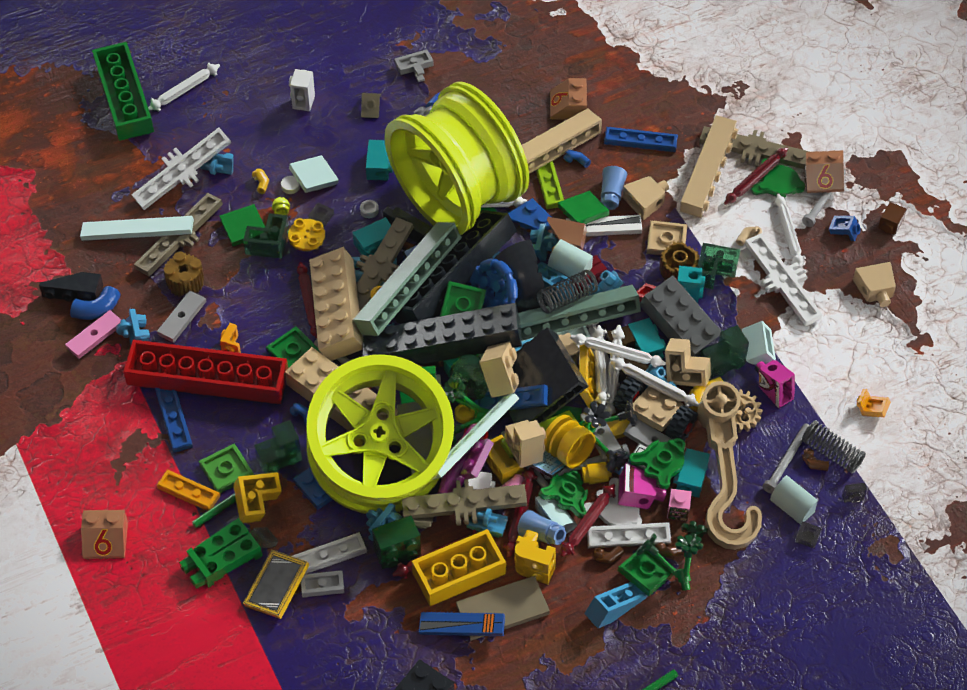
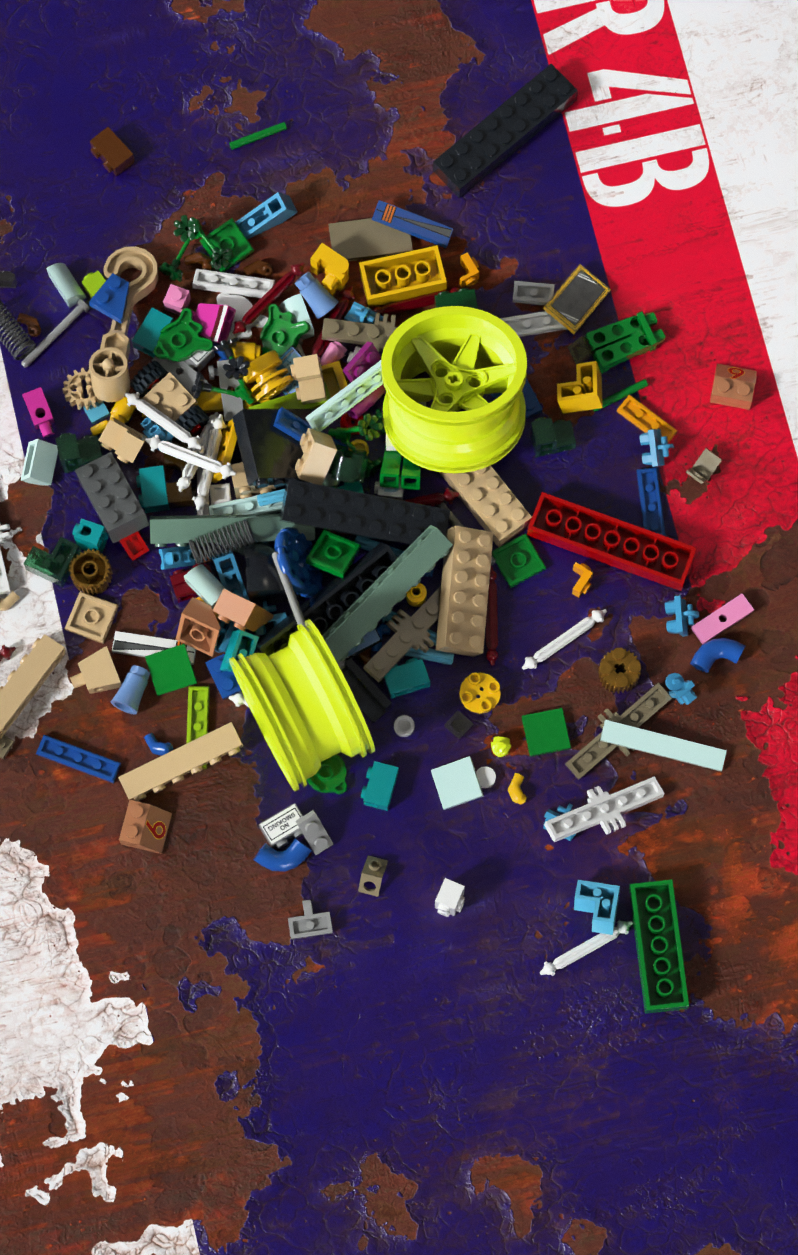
camera: 165 degrees left, 20 degrees up
black slope [39,272,104,301] -> none
light grey tile [157,291,206,343] -> none
bright green tile [199,443,254,493] -> none
clear green brick [243,213,289,259] -> none
blue arm [290,403,309,427] -> none
clear smoke plate [795,521,822,549] -> none
none -> lime brick [82,270,106,298]
none -> blue wing [89,273,130,324]
none -> reddish brown brick [90,127,135,176]
none -> slope [212,589,274,632]
none -> teal brick [220,630,259,672]
none -> light grey bar [272,552,305,627]
none -> light orange bracket [460,252,479,288]
none -> white wheel [522,609,607,670]
none -> medium azure brick [574,880,620,935]
none -> dark azure hips [639,429,674,467]
none -> dark azure hips [665,673,697,705]
none -> dark tan bracket [686,448,722,484]

